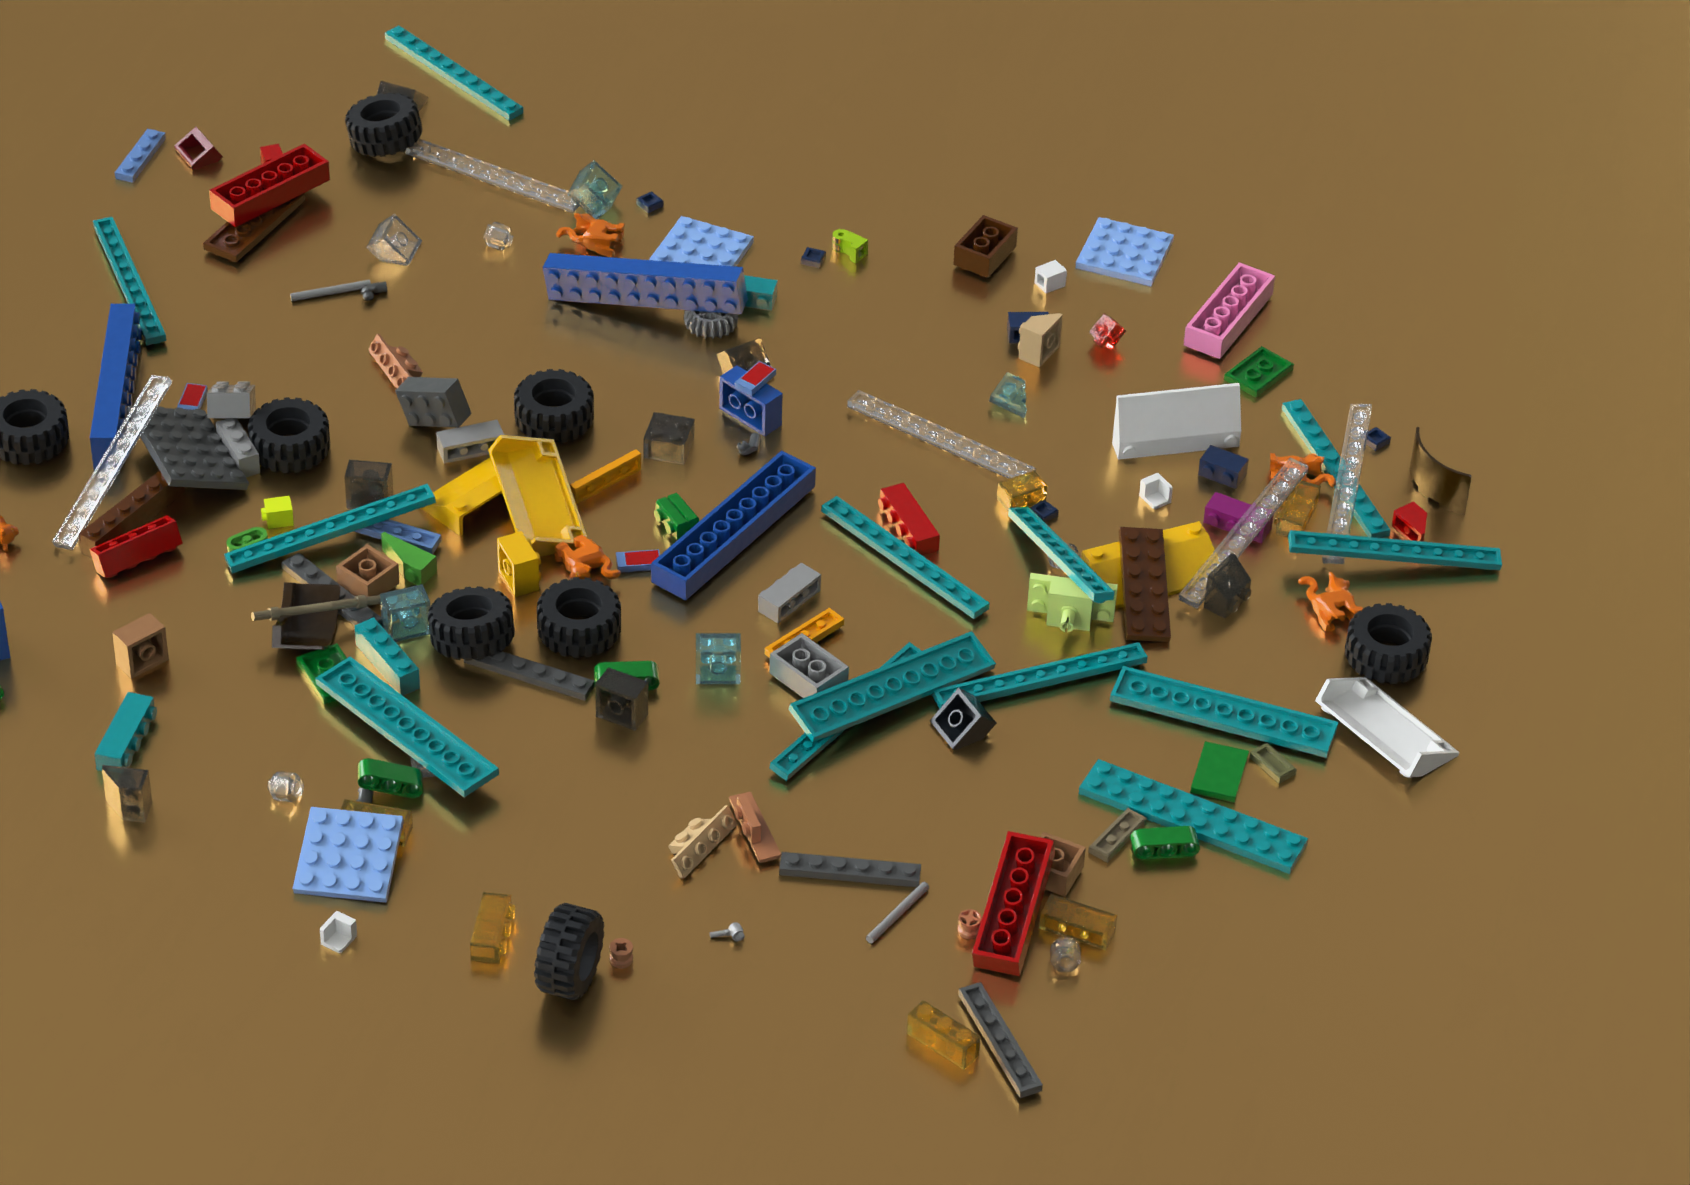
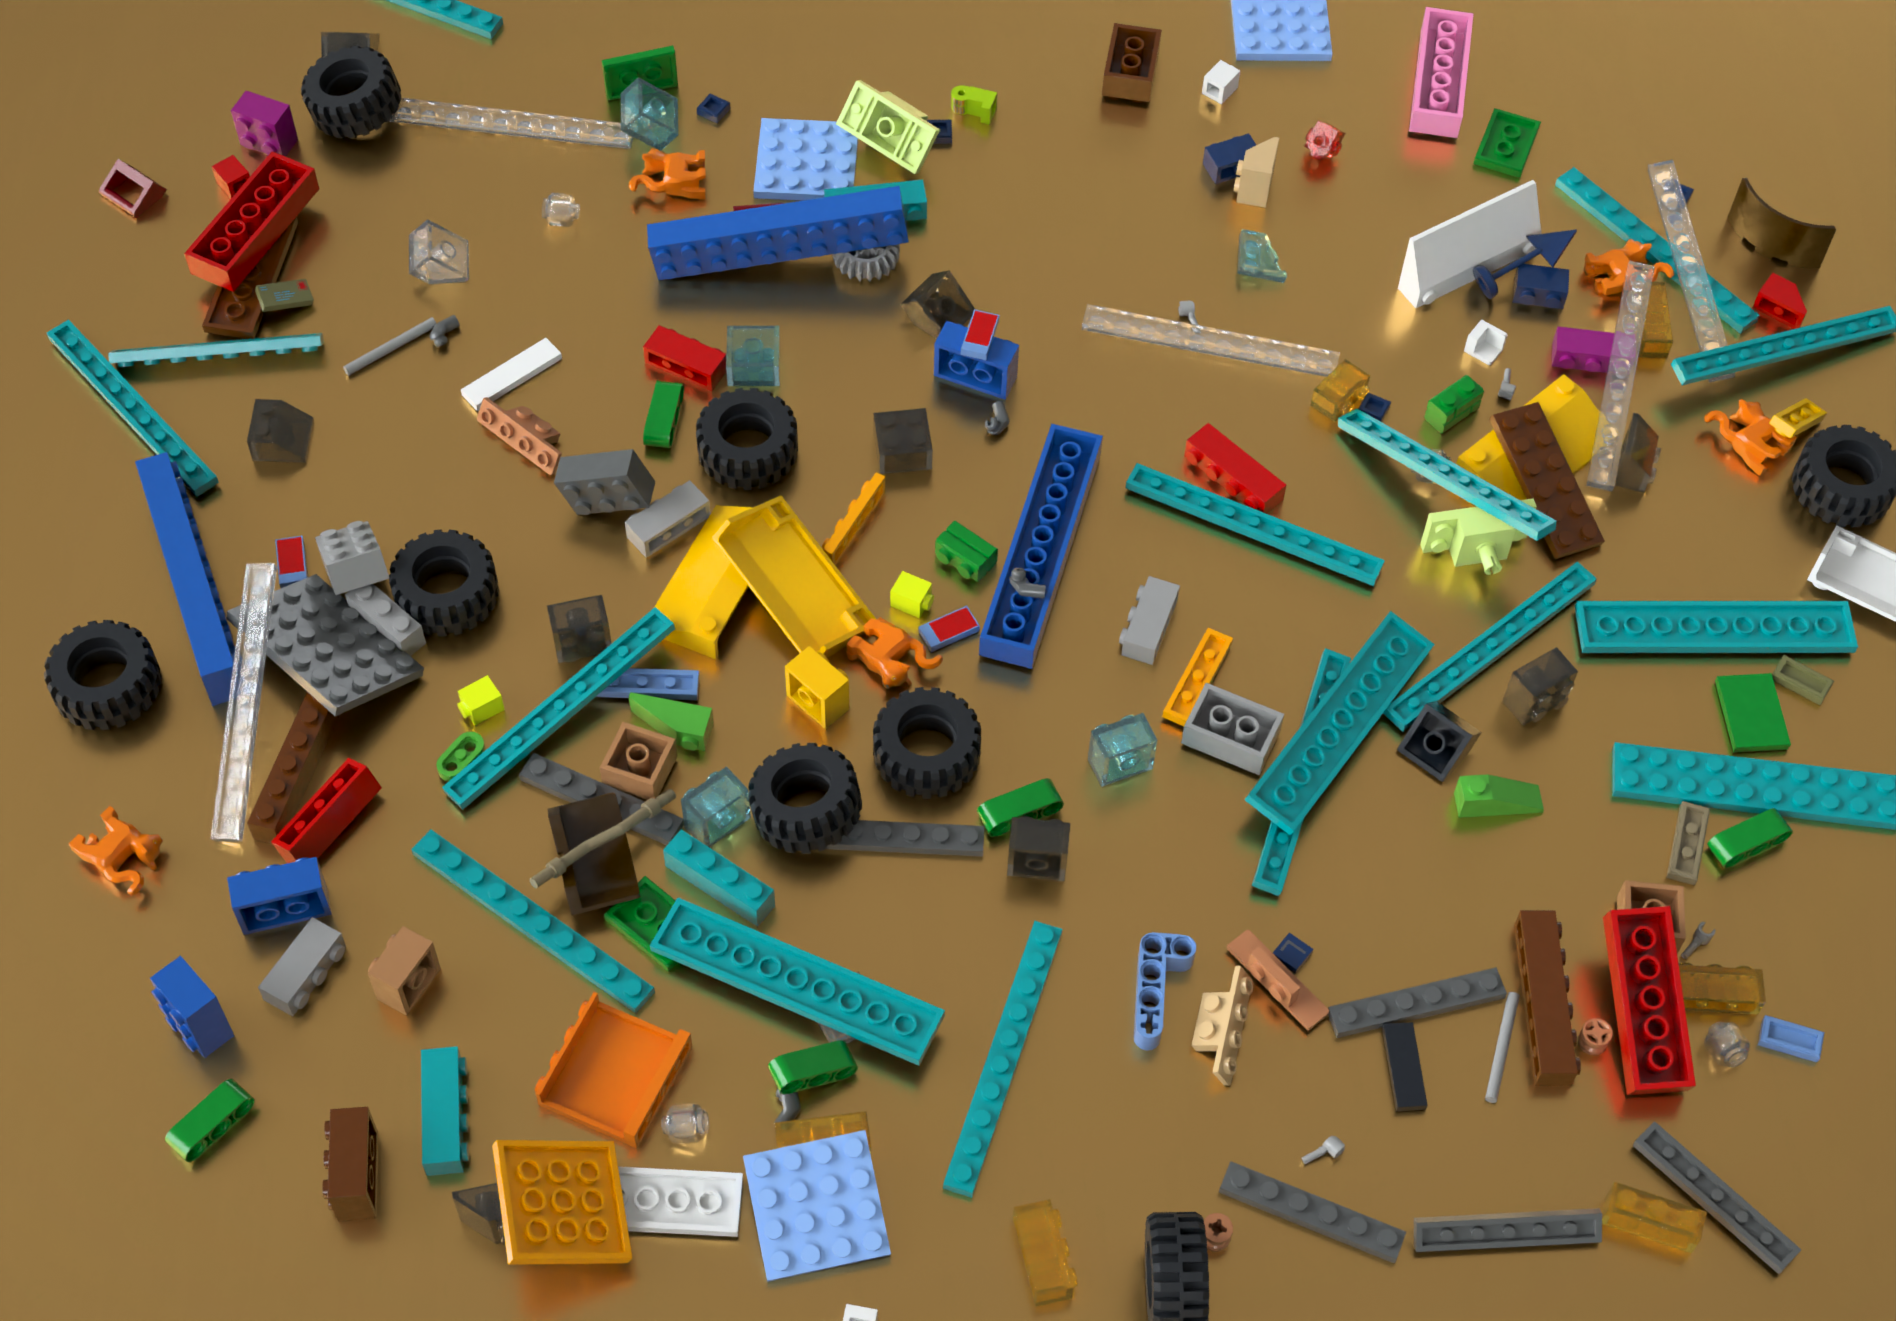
camera: 20 degrees left, 15 degrees up
medium blue plate [115,129,166,183] -> none
none -> plate [108,333,324,367]
none -> blue brick [227,857,332,935]
none -> magenta brick [231,91,298,157]
none -> clear smoke slope [247,399,314,463]
none -> olive tile [255,279,314,312]
none -> light grey brick [258,917,346,1016]
none -> reddish brown brick [322,1106,378,1221]
none -> teal plate [411,829,655,1014]
none -> white tile [461,338,562,411]
none -> light orange plate [492,1140,632,1265]
none -> orange panel [535,992,692,1149]
none -> green tile [602,45,678,101]
none -> white plate [618,1167,743,1237]
none -> red brick [643,325,728,392]
none -> green beam [643,380,684,448]
none -> clear light blue brick [726,326,780,386]
none -> yellowish green brick [836,80,940,174]
none -> neon yellow brick [890,571,934,619]
none -> teal plate [943,921,1063,1198]
none -> dark grey arm [1010,568,1046,599]
none -> medium blue beam [1134,932,1197,1051]
none -> light grey hand [1178,301,1201,334]
none -> dark grey plate [1219,1161,1406,1264]
none -> dark blue tile [1273,932,1313,974]
none -> black tile [1382,1022,1428,1112]
none -> dark grey plate [1414,1208,1602,1252]
none -> green brick [1424,375,1484,434]
none -> bright green slope [1454,774,1544,818]
none -> dark blue piece [1473,229,1577,299]
none -> light grey hand [1498,368,1516,400]
none -> clear smoke brick [1502,647,1578,726]
none -> reddish brown brick [1515,910,1581,1086]
none -> light grey hand [1681,922,1715,959]
none -> medium blue tile [1758,1015,1825,1062]
none -> yellow plate [1769,398,1827,438]

